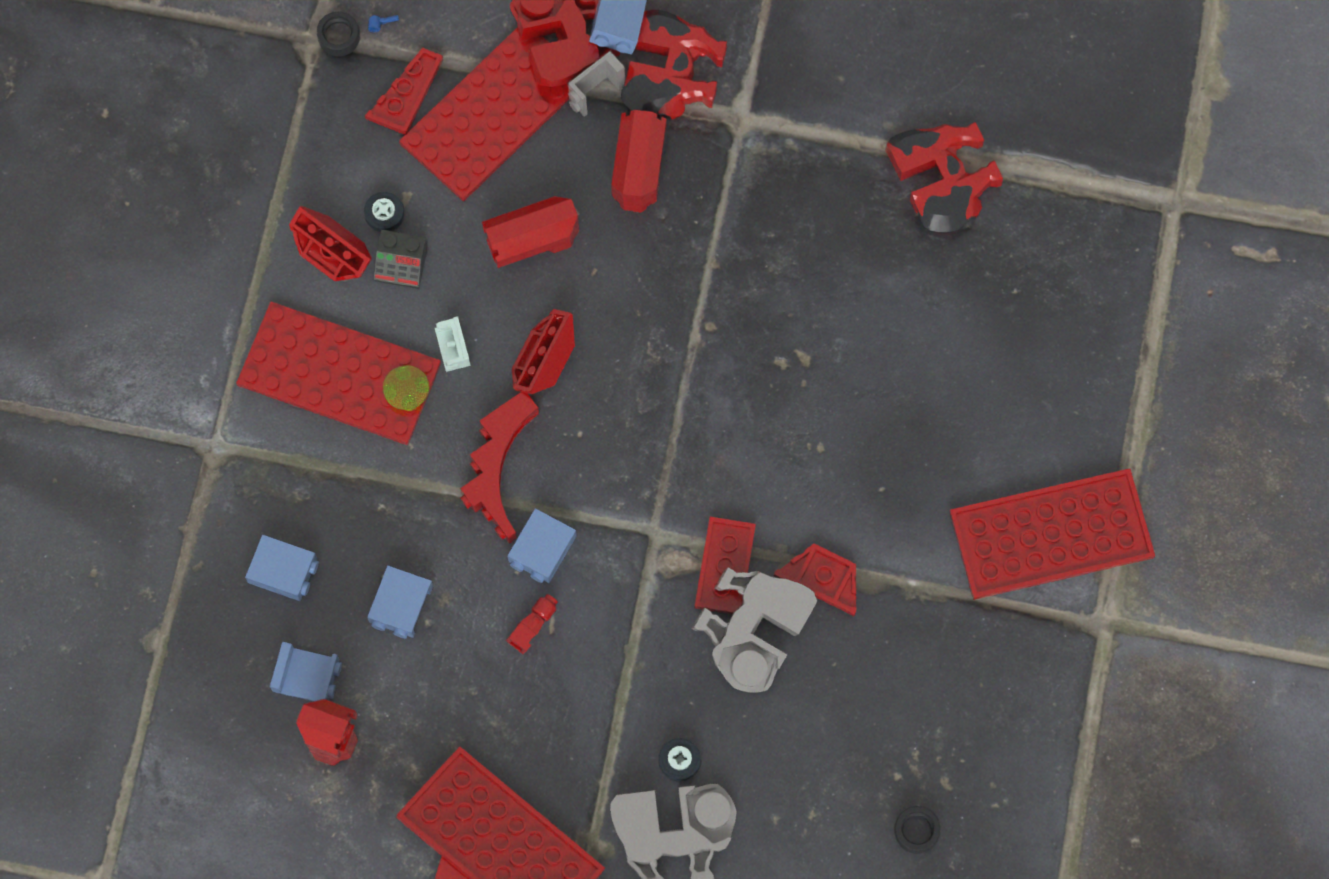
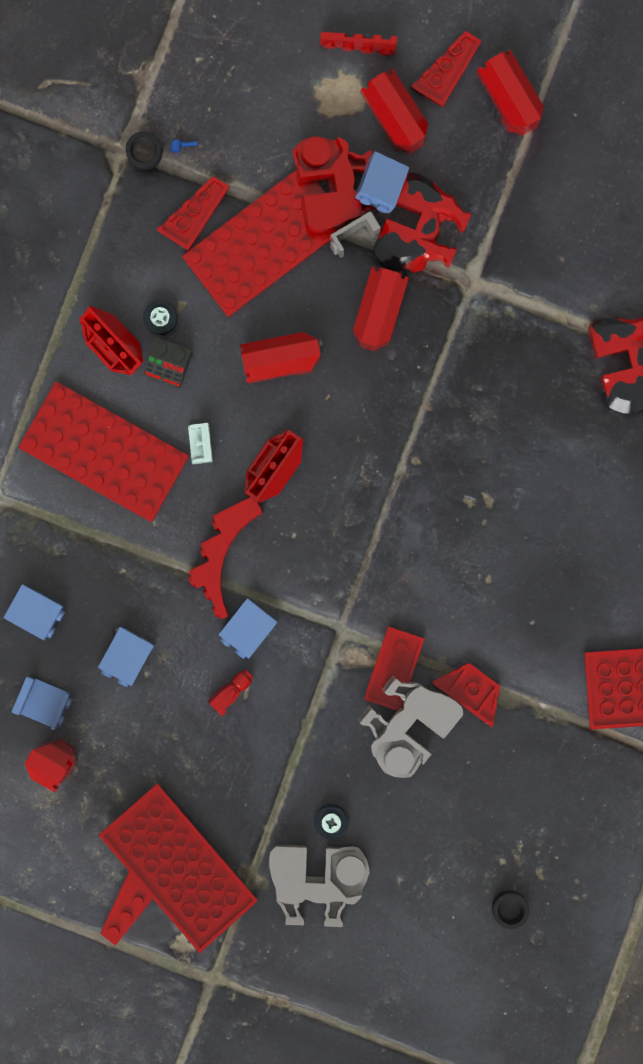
camera: 10 degrees right, 15 degrees up
clear neon green dish [383,365,429,411] -> none

